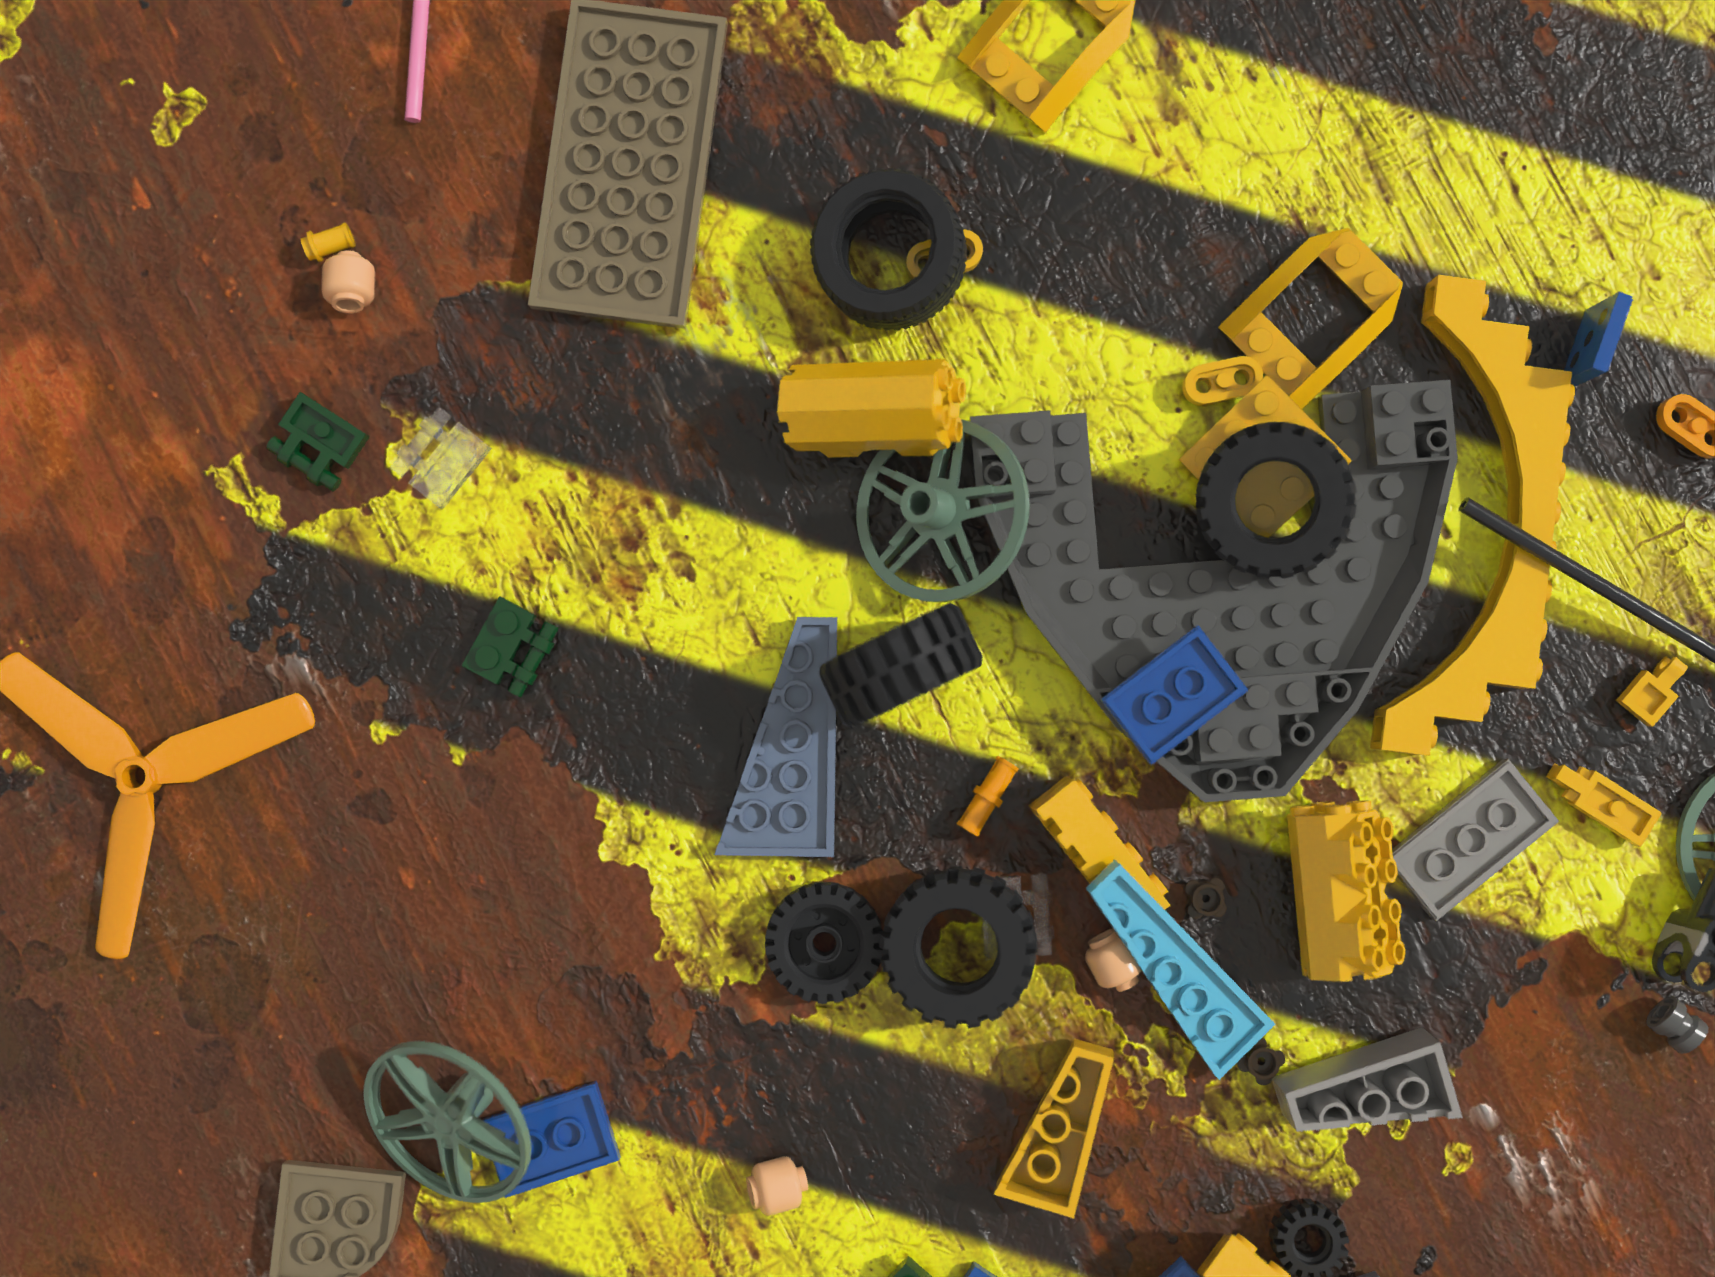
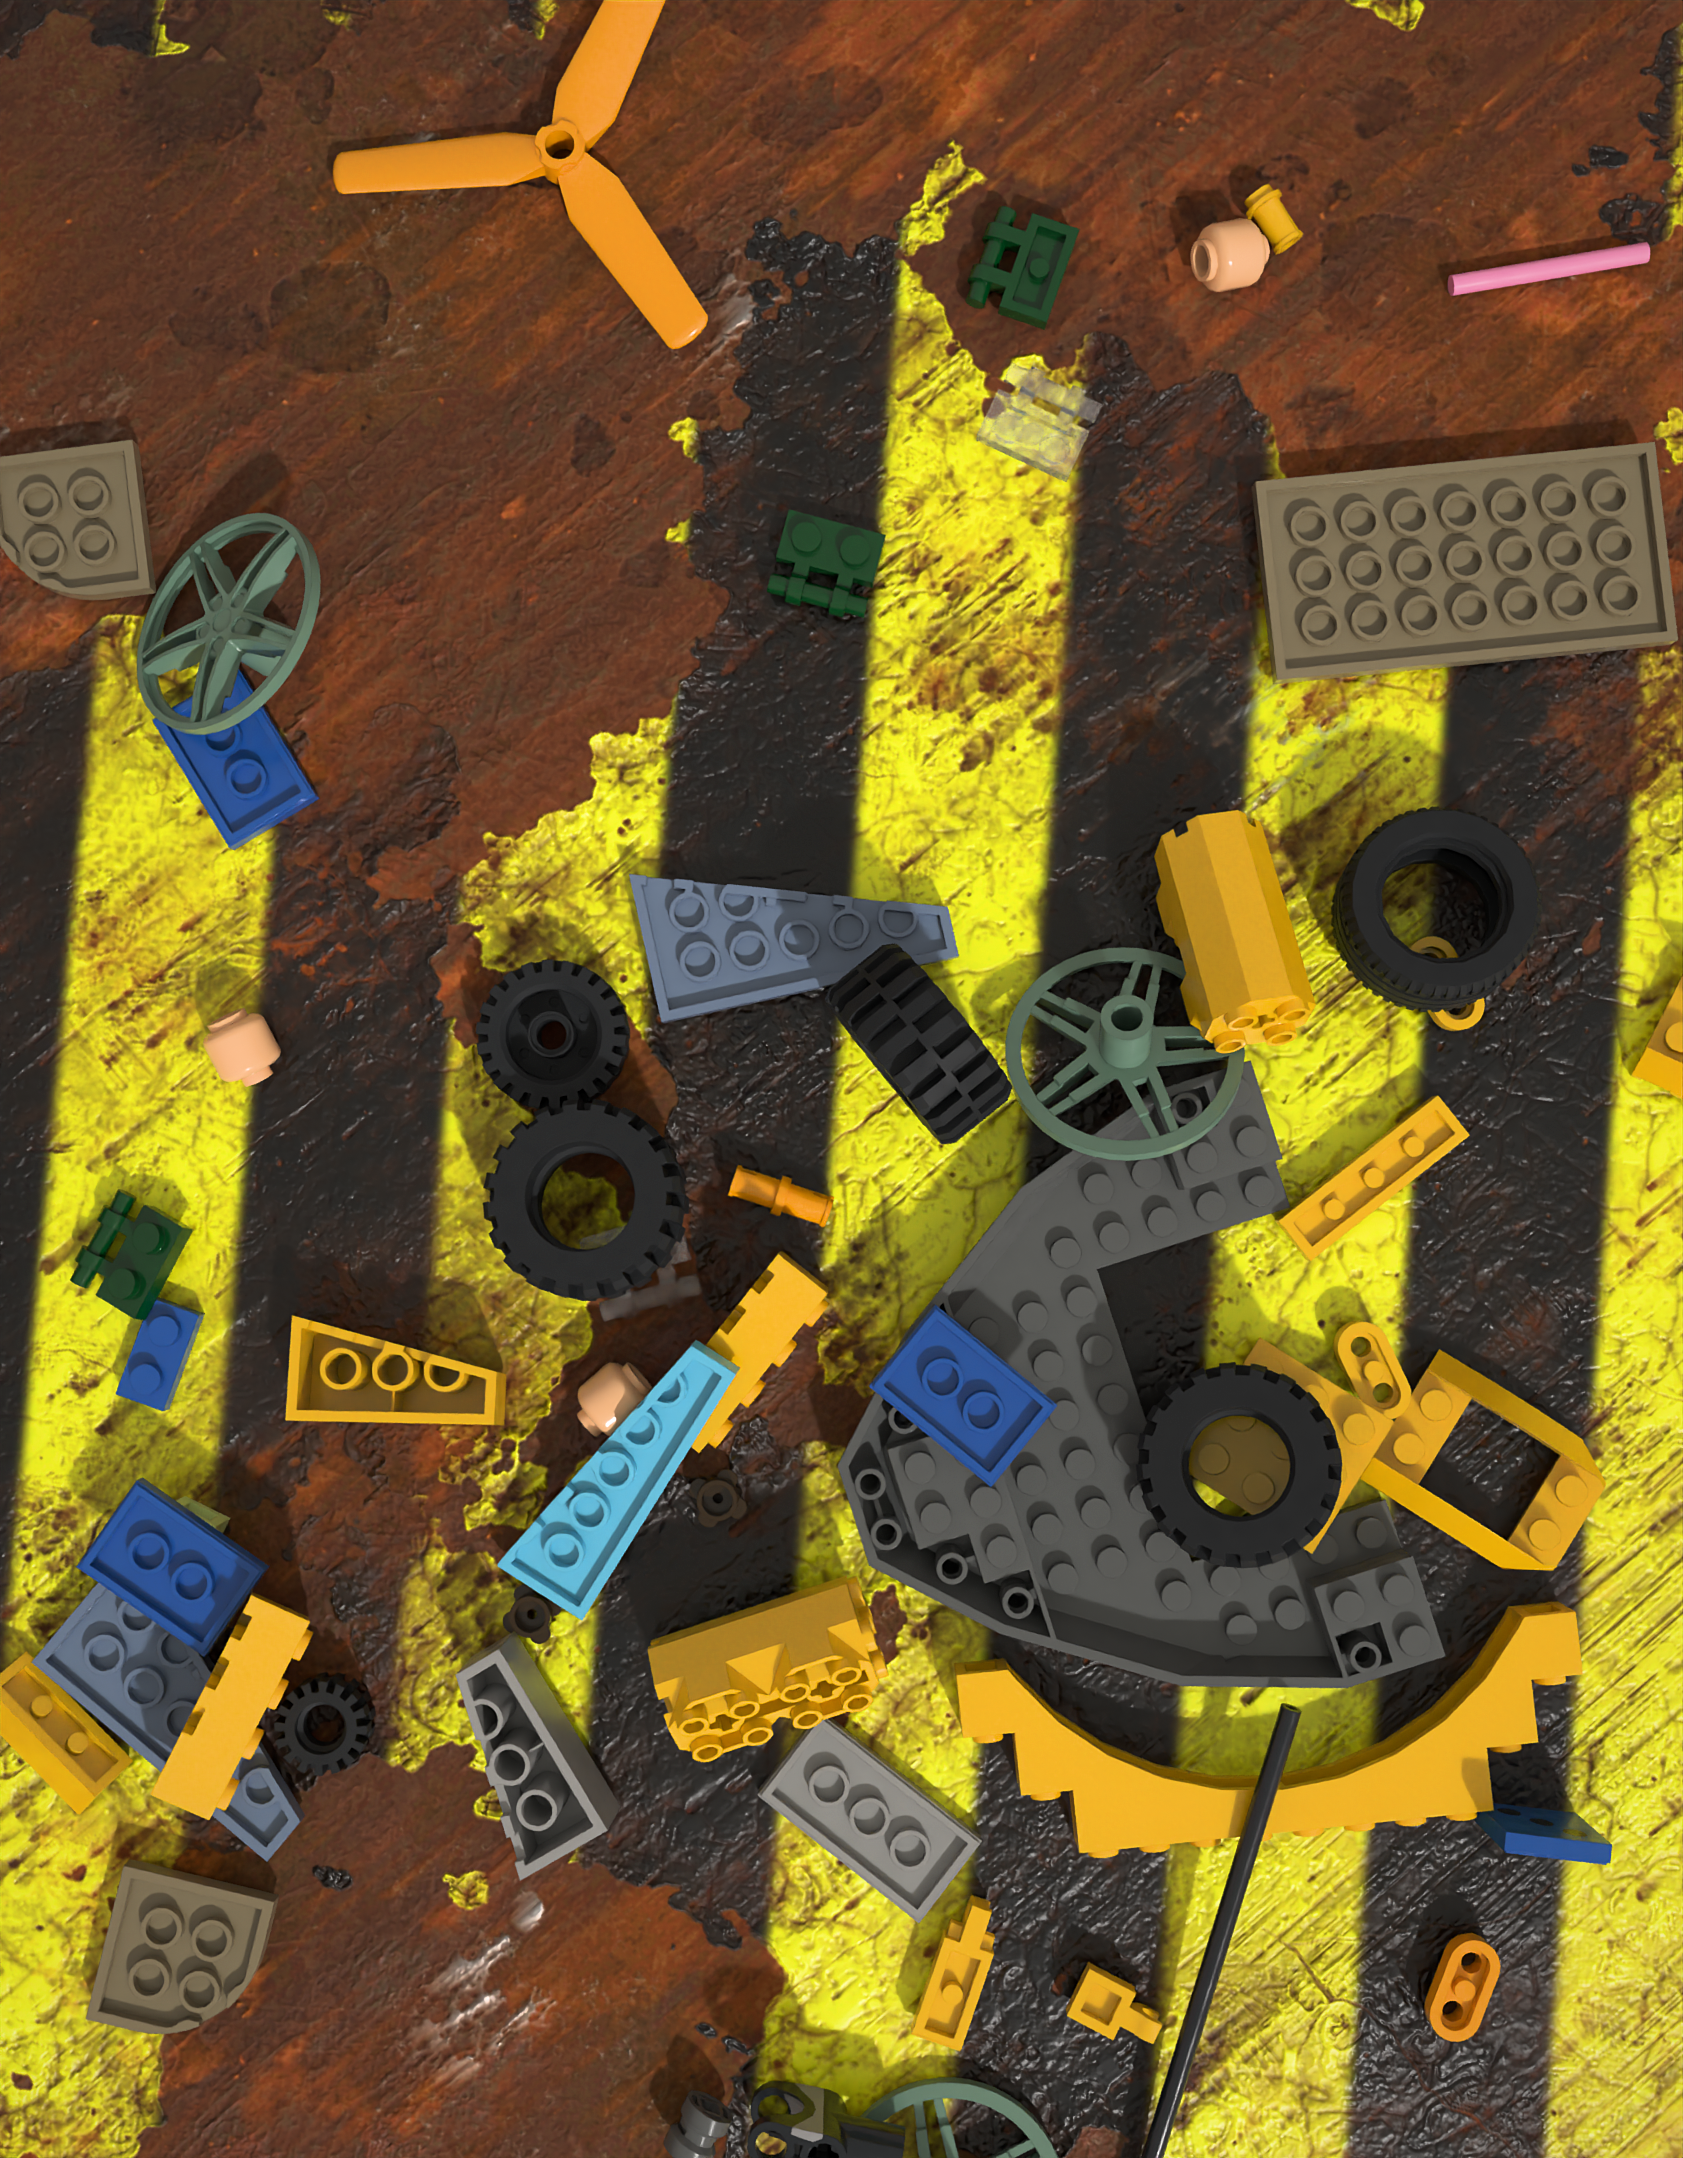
camera: 70 degrees right, 0 degrees up
none -> yellow plate [1275,1095,1470,1261]

